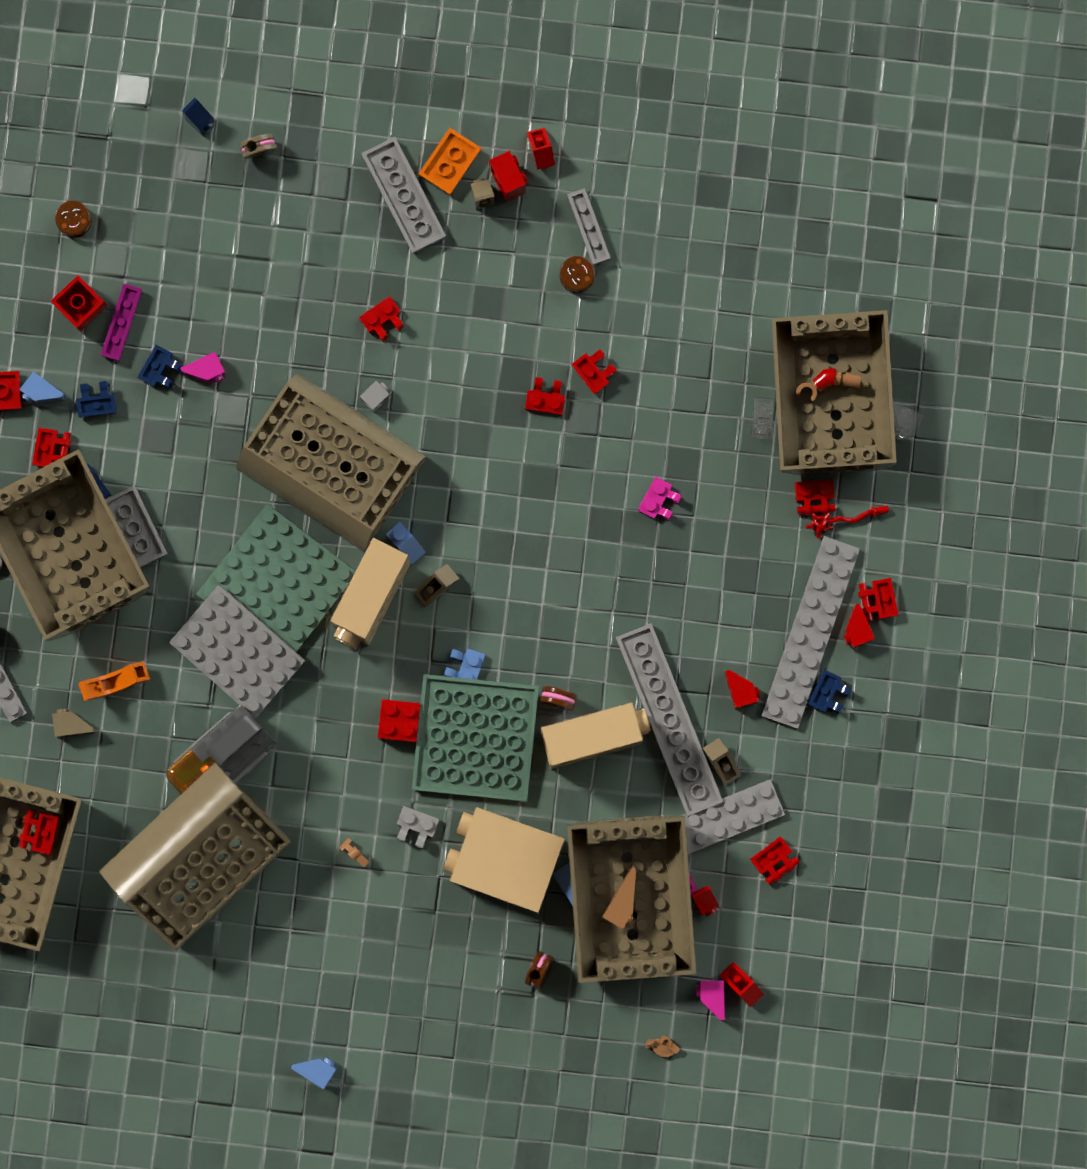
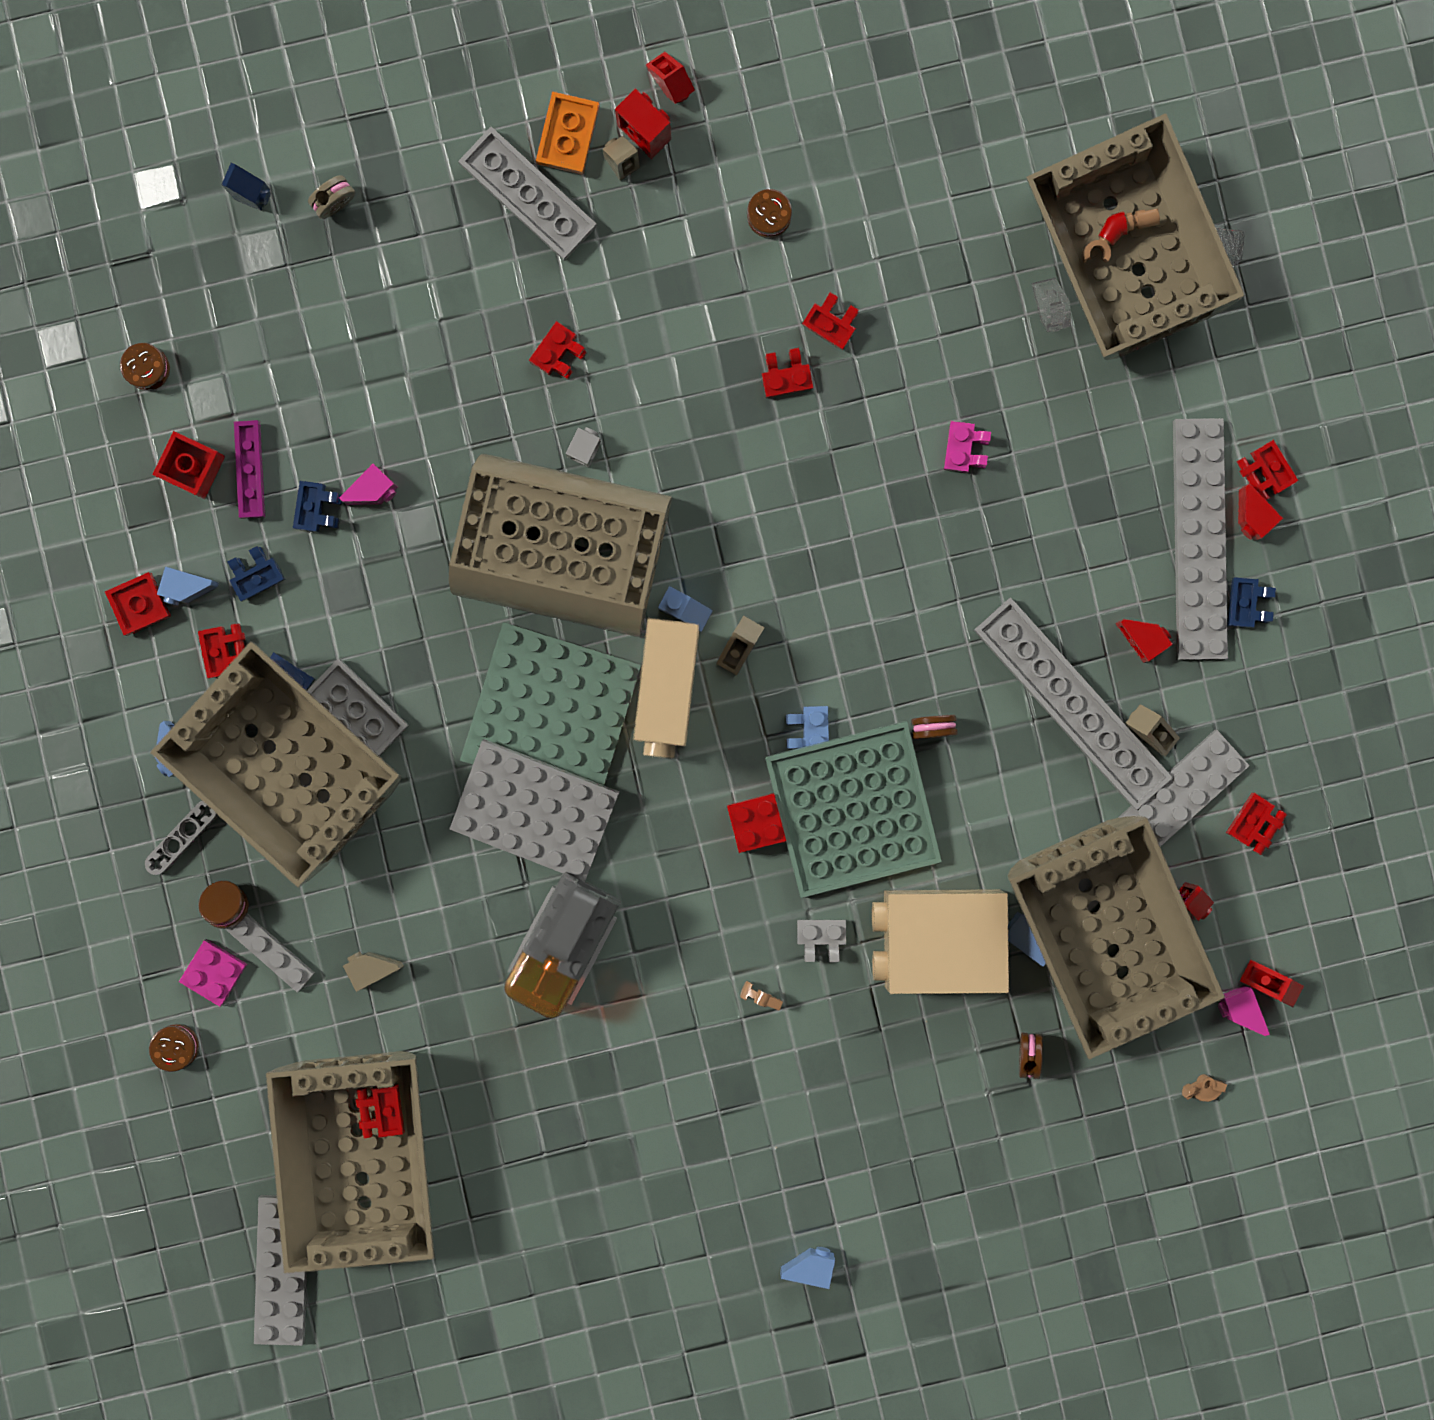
camera: 15 degrees left, 5 degrees up
orange arch [78,661,150,701] -> none
dark tan slope [99,763,292,951] -> none
tan brick [541,703,650,769] -> none
light grey plate [567,188,611,266] -> none
medium nougat slope [602,865,636,929] -> none
red plate [794,479,836,516] -> none
red piece [806,505,889,539] -> none

